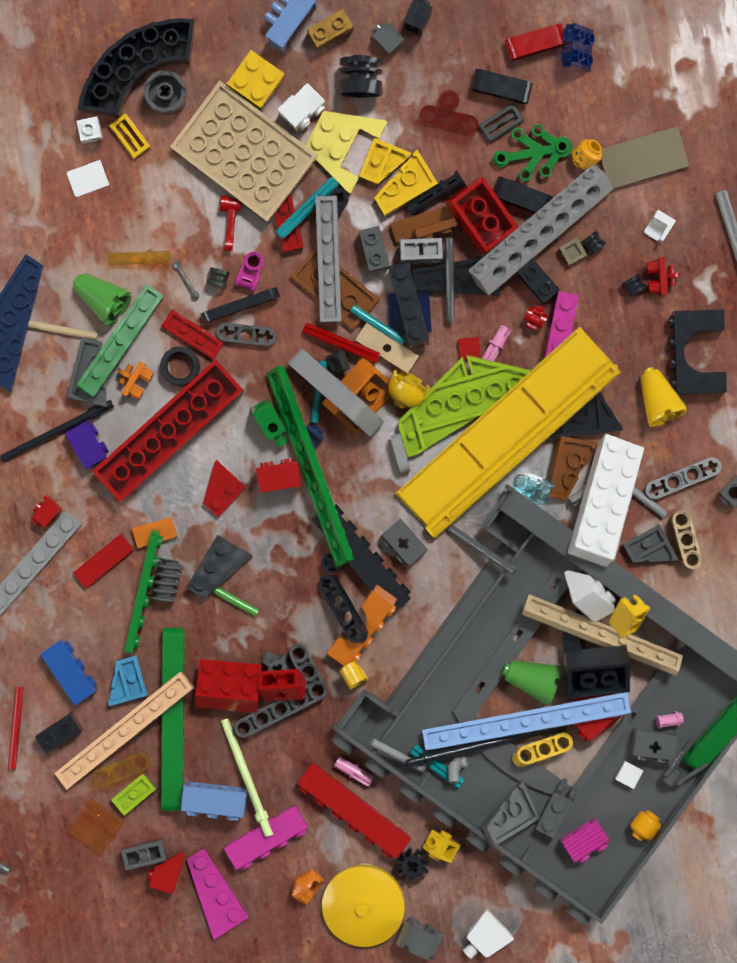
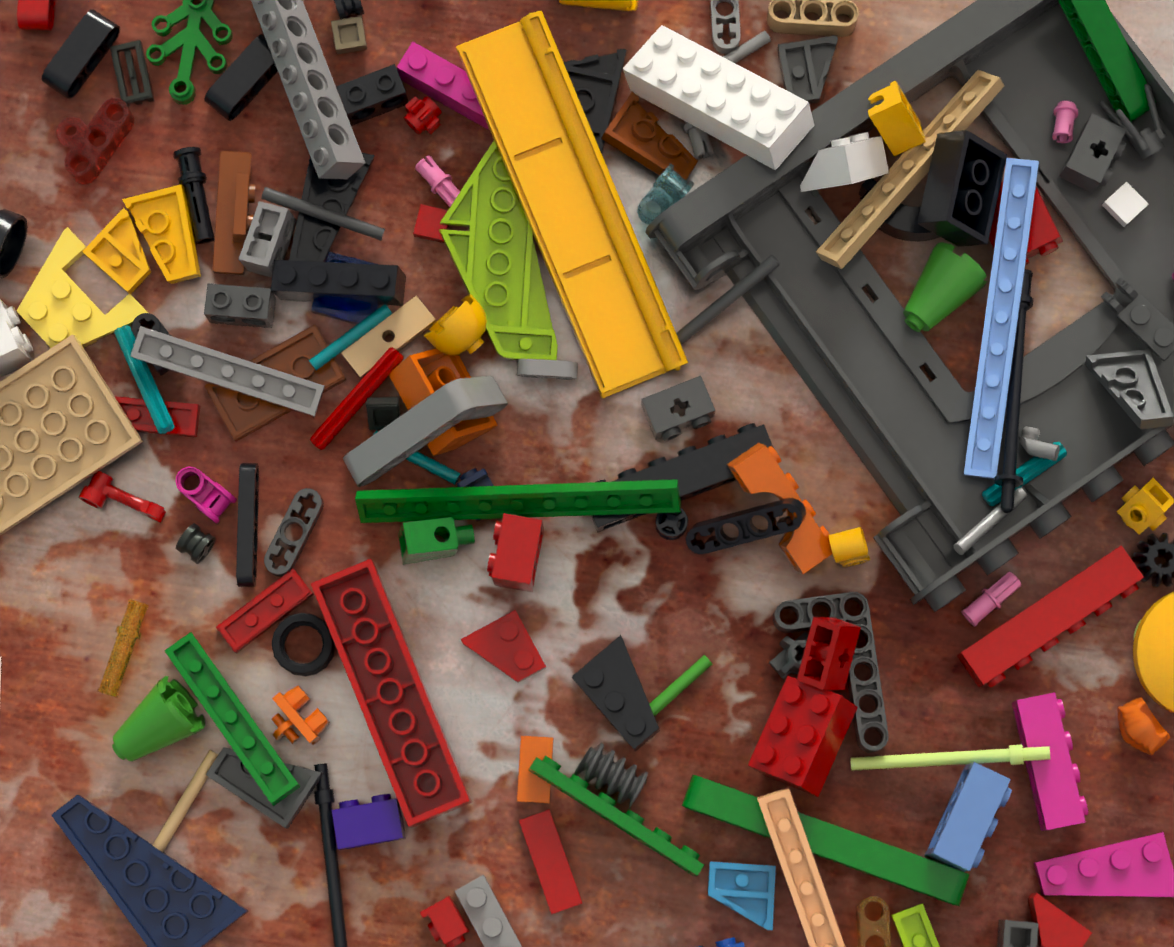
camera: 70 degrees left, 10 degrees down
dark grey hinge [173,261,200,299] -> none
red brick [445,177,519,253] -> none
yellow beam [512,733,573,768] -> none

